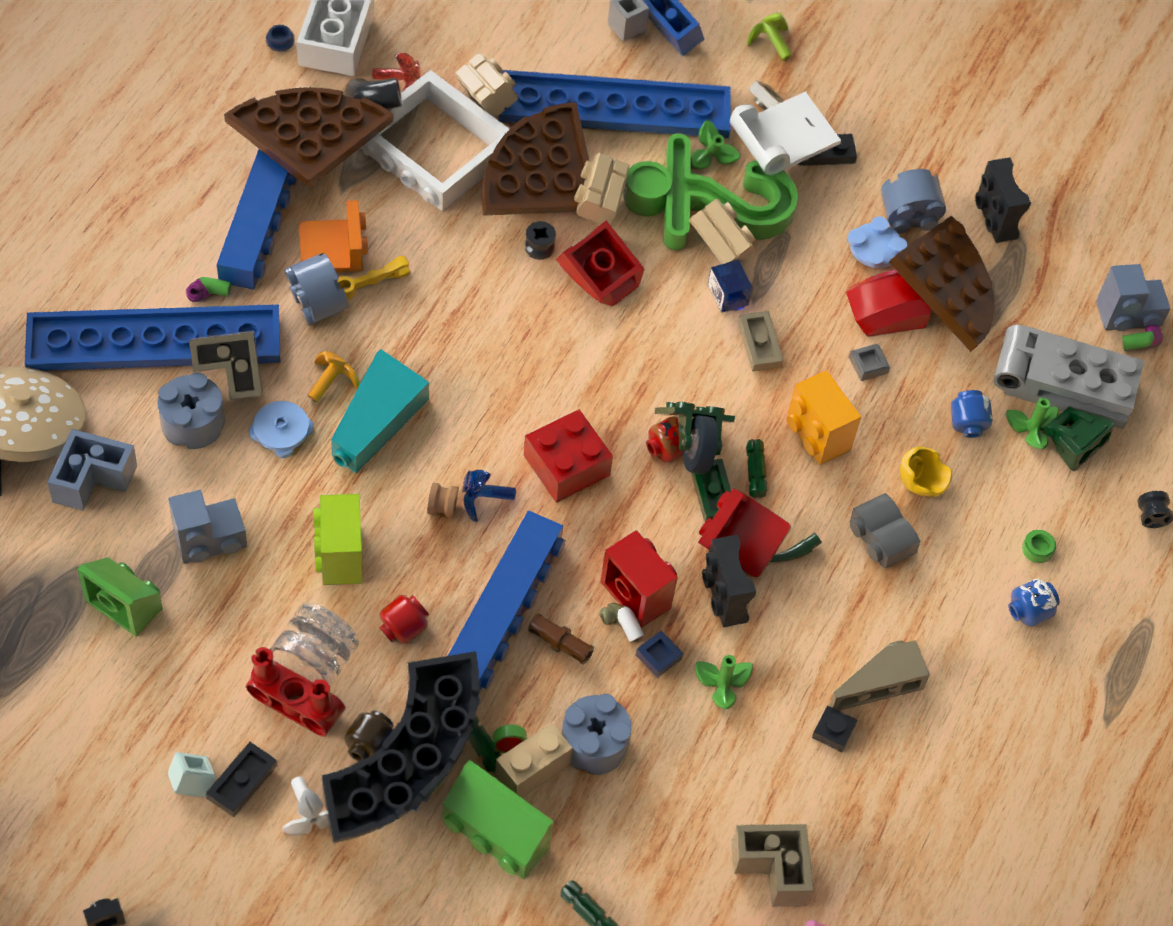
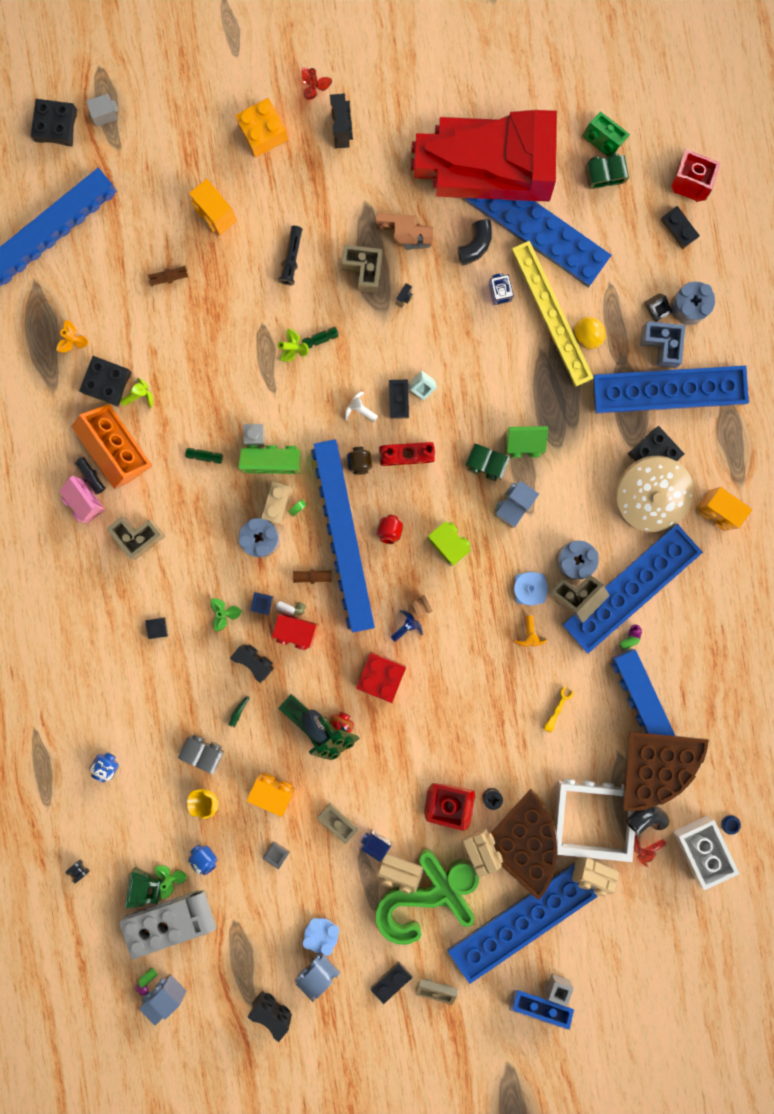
camera: 150 degrees right, 30 degrees up
sand blue brick [48,429,137,511] -> none
clear wheel [270,603,359,686] -> none
sand blue brick [284,253,349,326] -> none
orange bracket [299,200,368,272] -> none
black brick [321,651,479,844] -> none
teal slope [331,349,429,474] -> none
dark green axle [468,715,502,772] -> none
bright green plant [691,120,741,169] -> none
red bracket [698,488,791,577] -> none
white door [730,92,841,175] -> none
dark green axle [746,439,768,498] -> none
lime plant [747,12,792,61] -> none
dark tan slope [829,640,930,711] -> none
red slope [846,269,931,337] -> none
reddish brown plate [889,215,995,352] -> none
bright green tile [1022,530,1056,563] -> none
none -> light grey brick [243,424,266,447]
none -> dark green brick [465,443,510,482]

